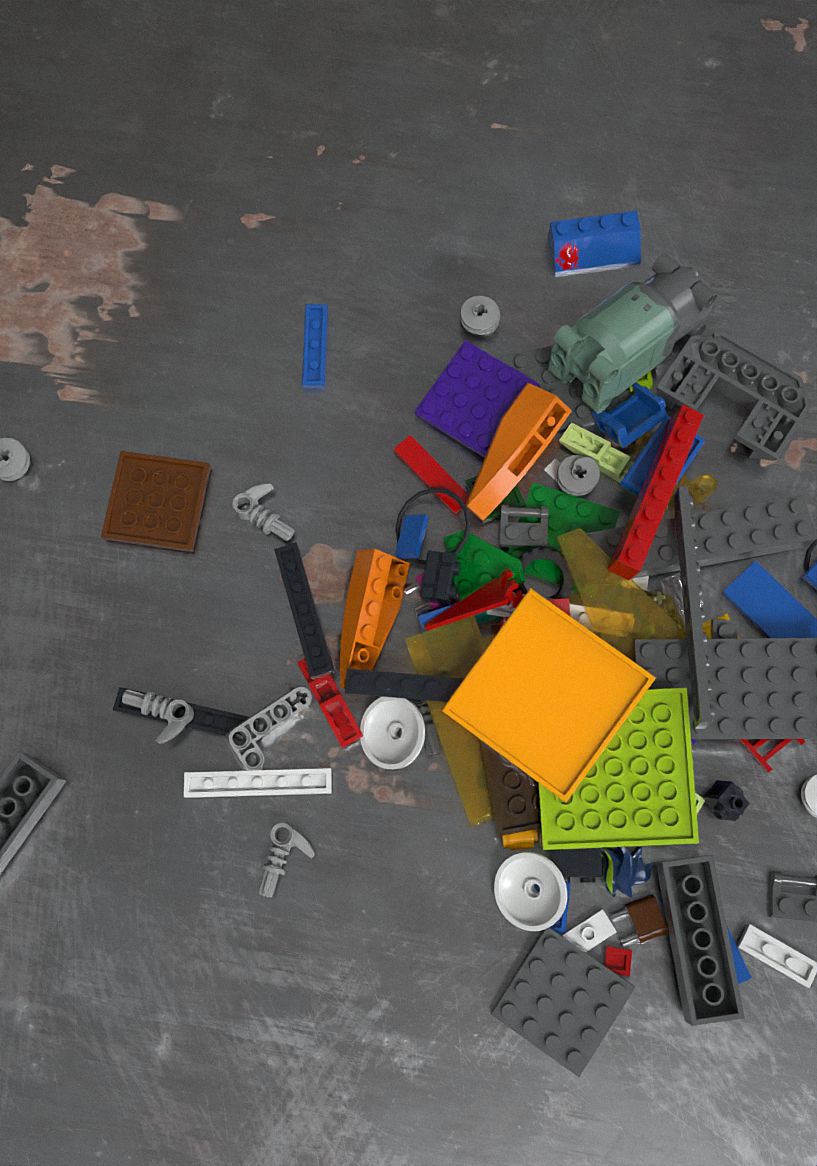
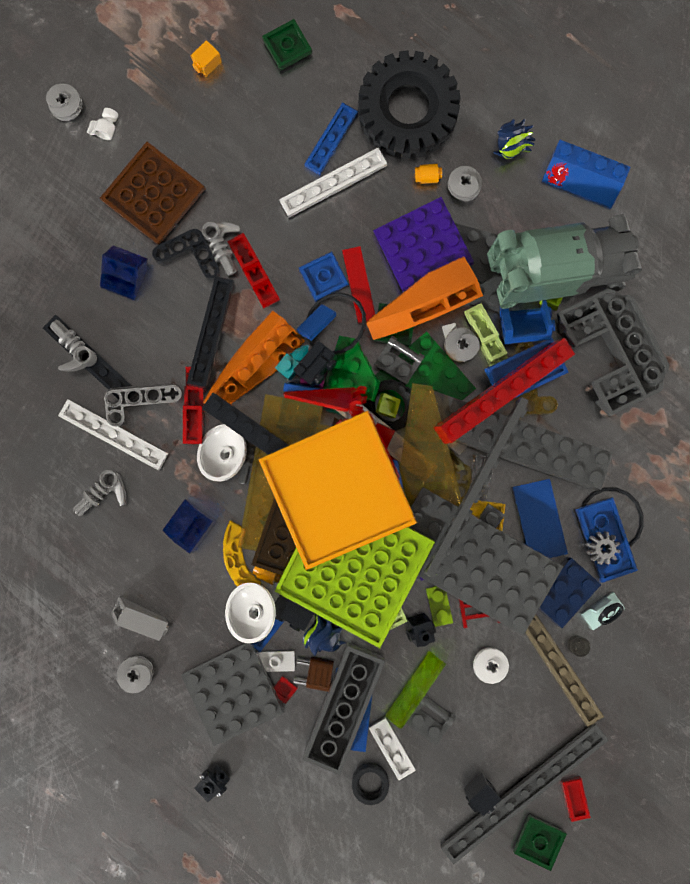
camera: 30 degrees right, 10 degrees up
none -> white piece [87,108,118,140]
none -> clear blue slope [100,245,148,300]
none -> light grey slope [111,596,168,641]
none -> light grey piece [116,655,154,693]
none -> black beam [152,229,220,281]
none -> clear blue slope [162,499,216,554]
none -> light orange brick [191,40,222,77]
none -> black brick [194,765,230,803]
none -> yellow tile [223,520,262,587]
none -> red slope [227,233,280,309]
none -> dark green plate [262,19,312,71]
none -> teal plate [275,345,309,381]
none -> white plate [279,148,387,218]
none -> blue tile [299,252,349,302]
none -> black tyre [352,763,389,805]
none -> black tyre [358,50,461,158]
none -> lime plate [376,393,401,419]
none -> clear neon green plate [385,651,446,729]
none -> light orange brick [415,163,442,184]
none -> lime plate [425,586,453,627]
none -> dark blue hair [493,119,535,159]

